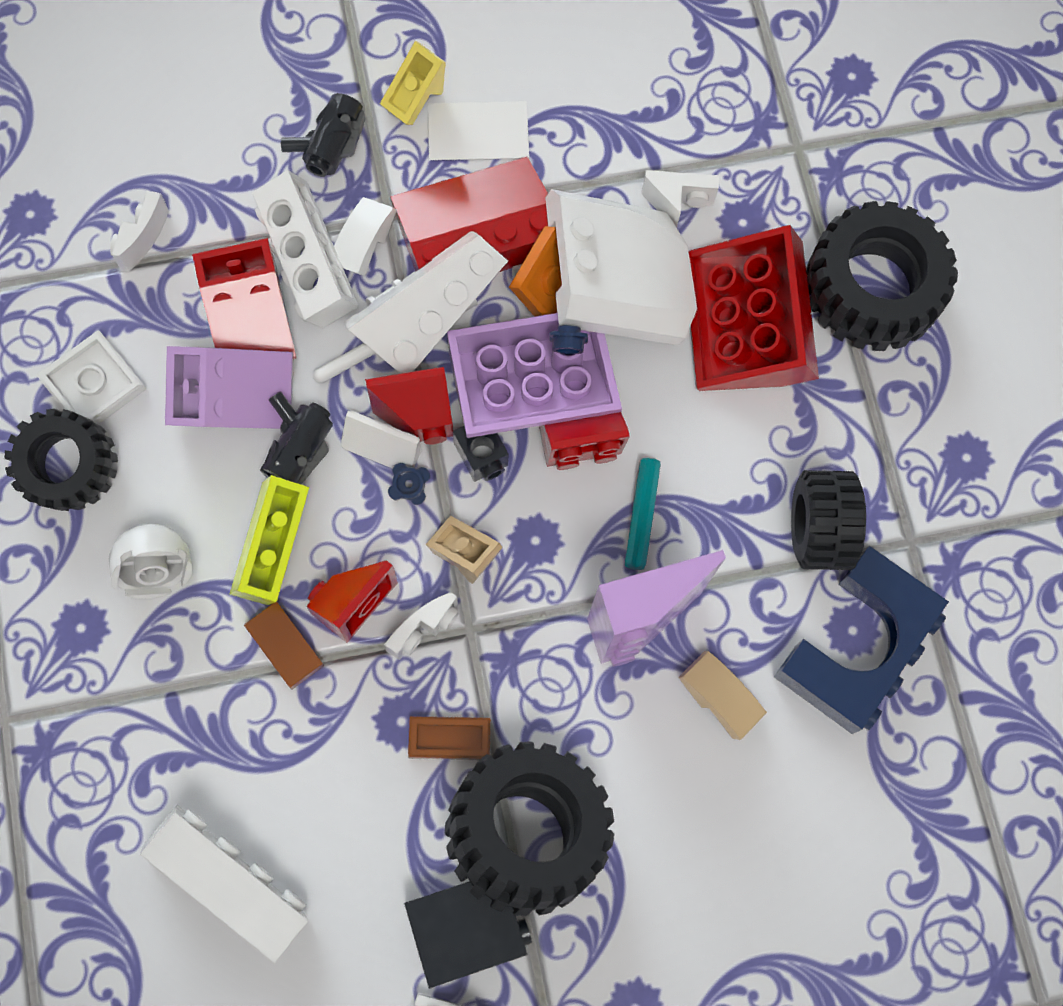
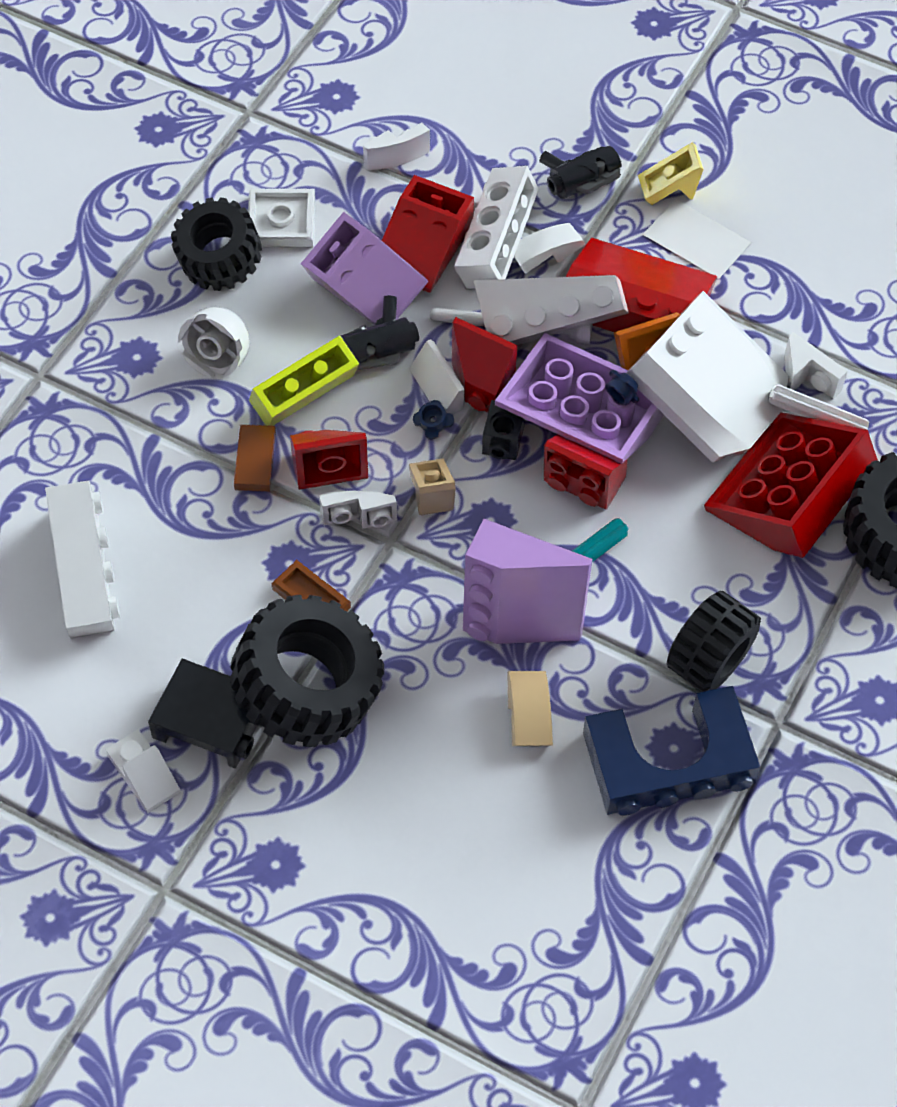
camera: 45 degrees right, 15 degrees down
none -> white axle [769,384,869,430]

